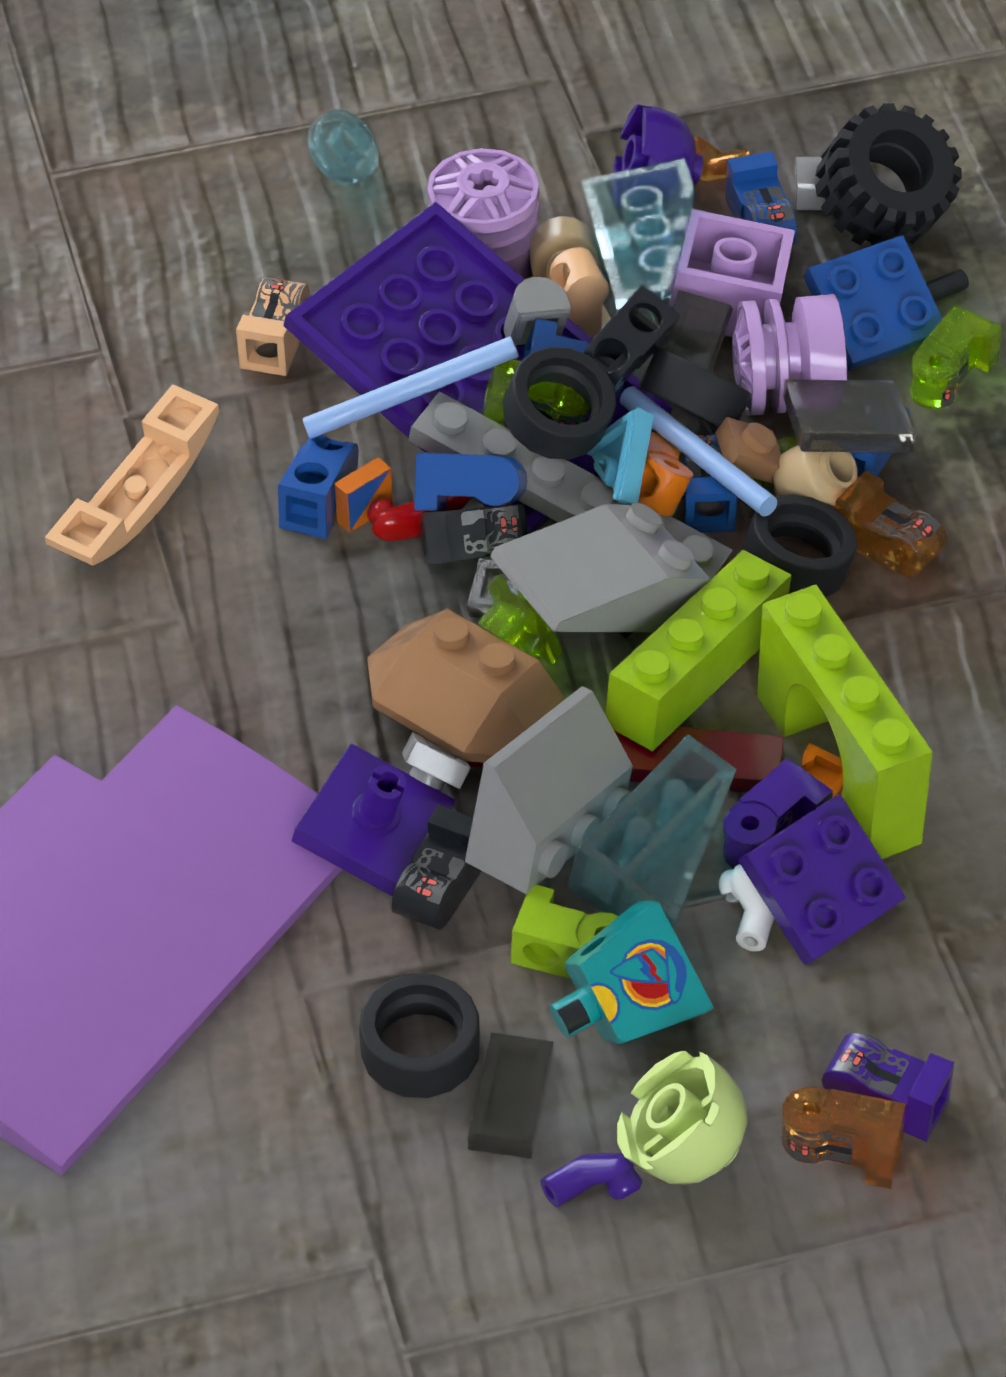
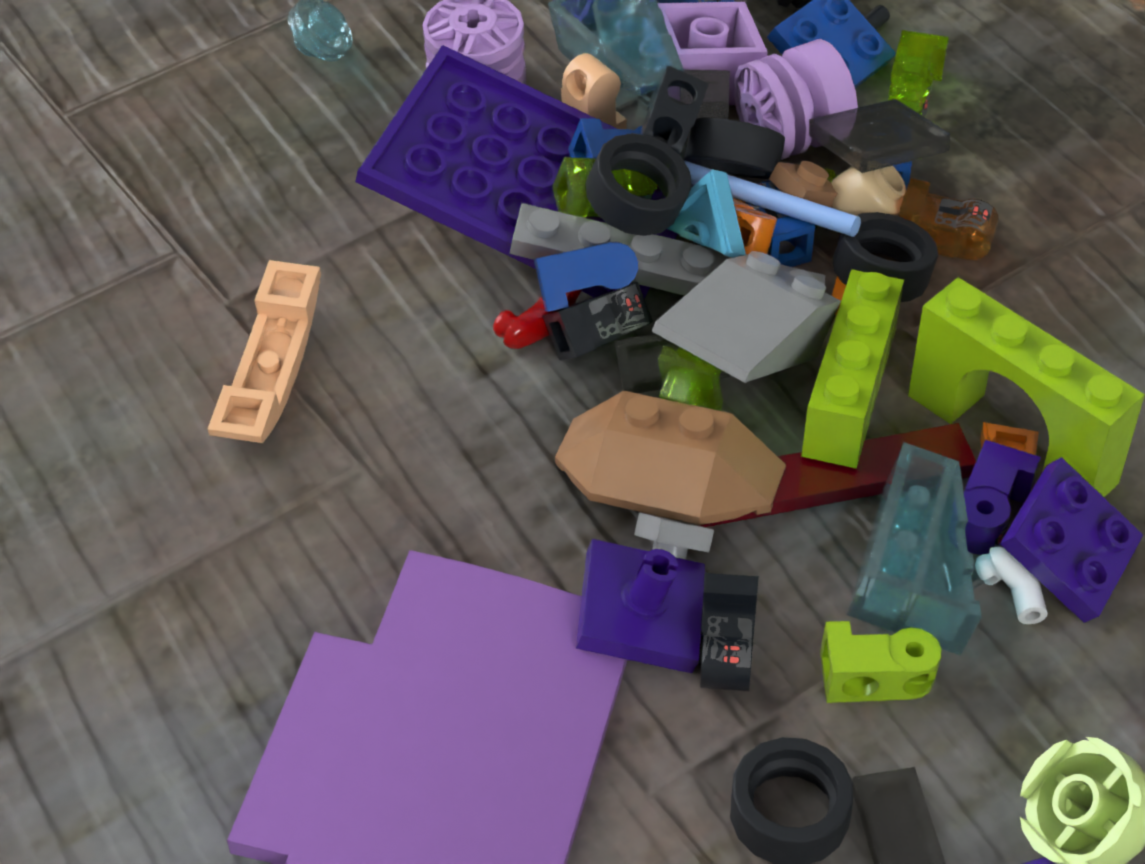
camera: 20 degrees left, 0 degrees up
light nougat leg [236,277,310,376] -> none
blue leg [278,435,359,539] -> none
light blue bar [302,336,519,439] -> none
orange tile [334,457,393,533] -> none
light grey slope [465,686,633,894] -> none
light grey brick [504,277,571,345] -> none
tan head [529,216,600,279] -> none
teal torso [549,901,714,1044] -> none

